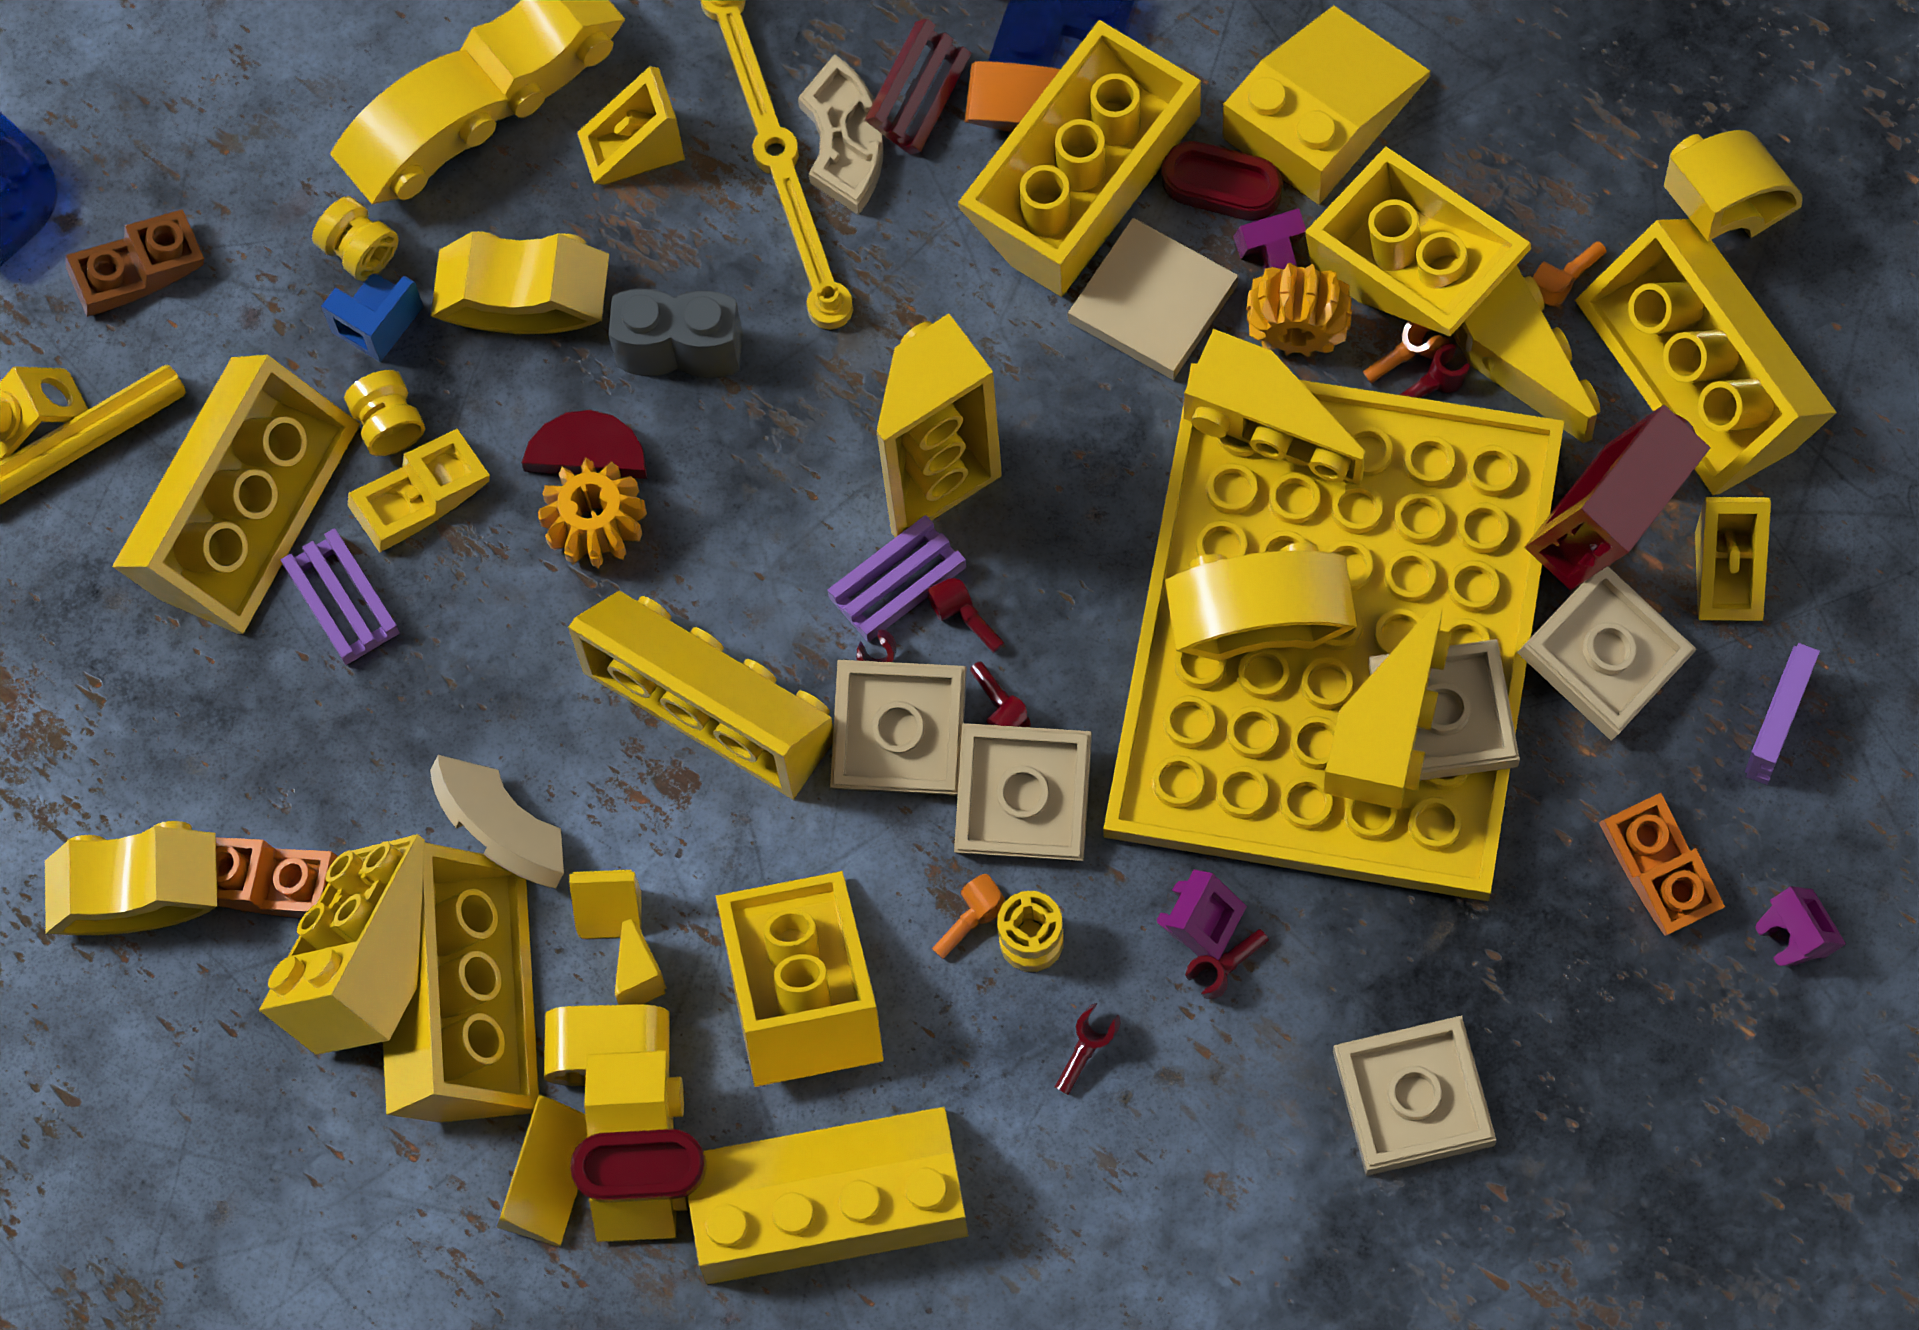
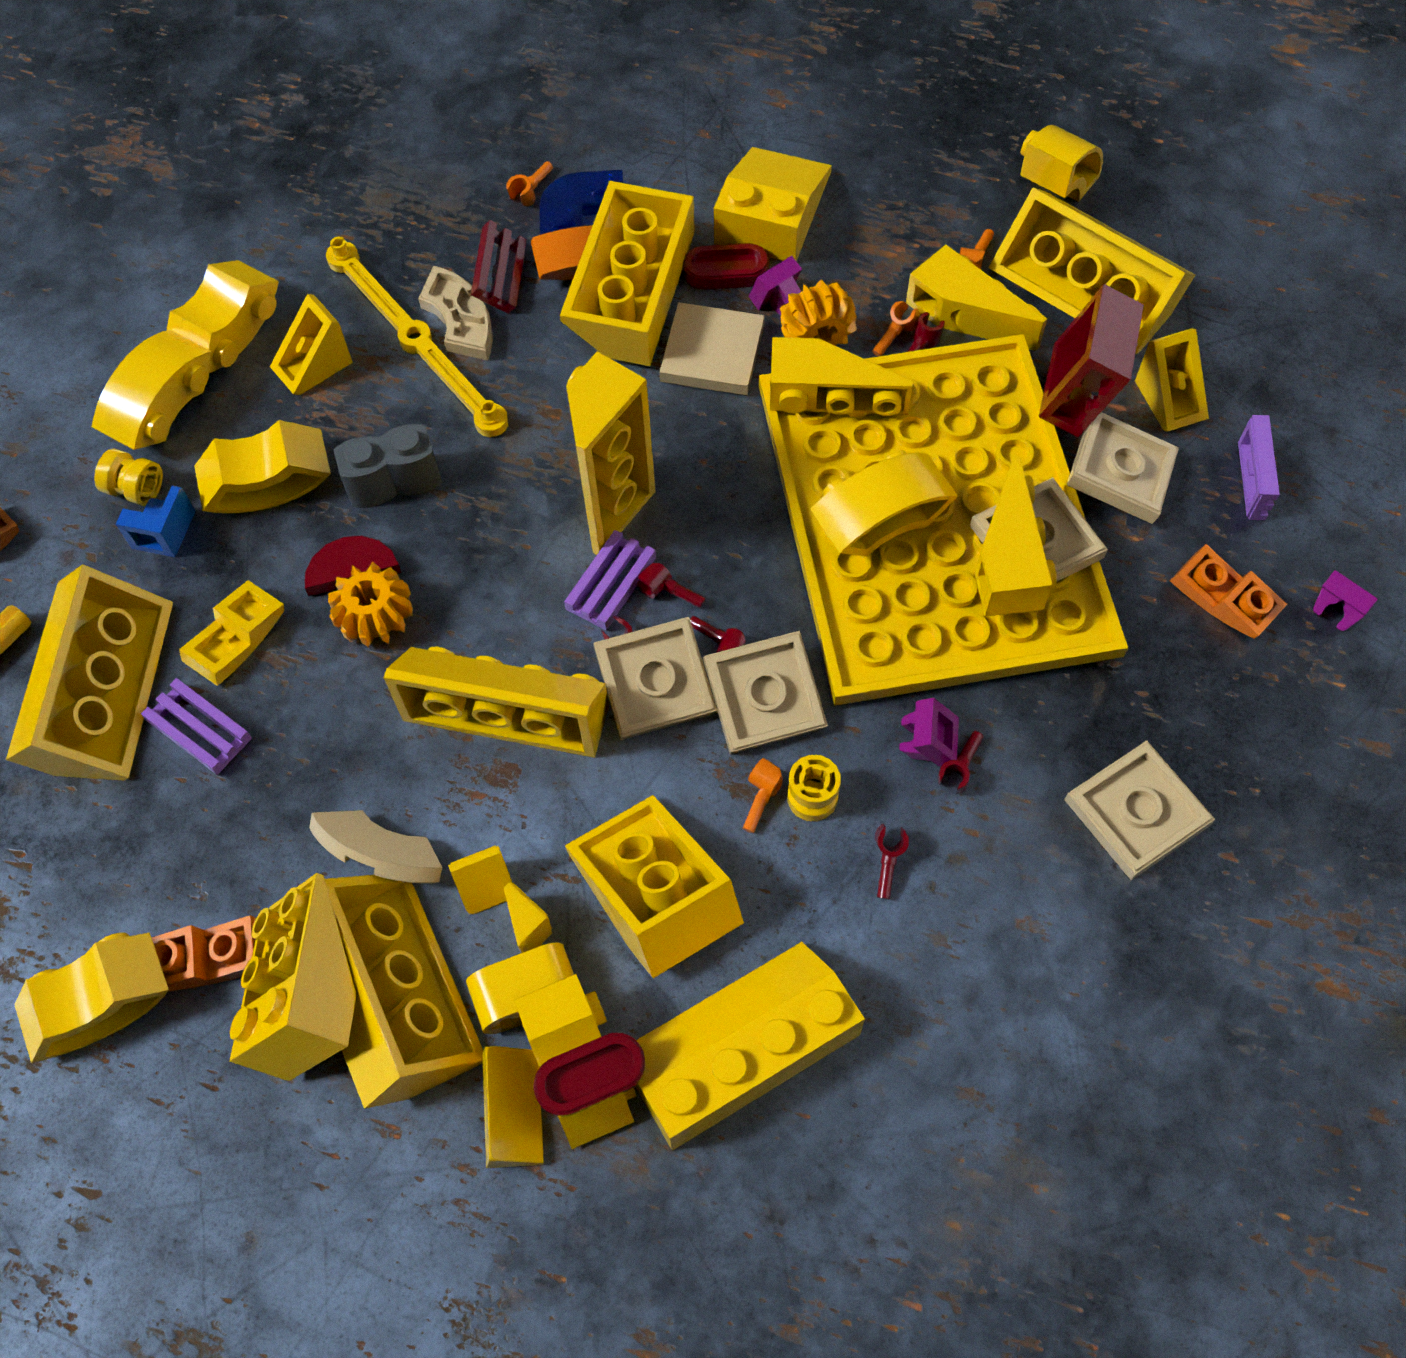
camera: 25 degrees left, 5 degrees down
yellow wheel [344,370,426,456] -> none
yellow slope [1305,146,1531,336] -> none

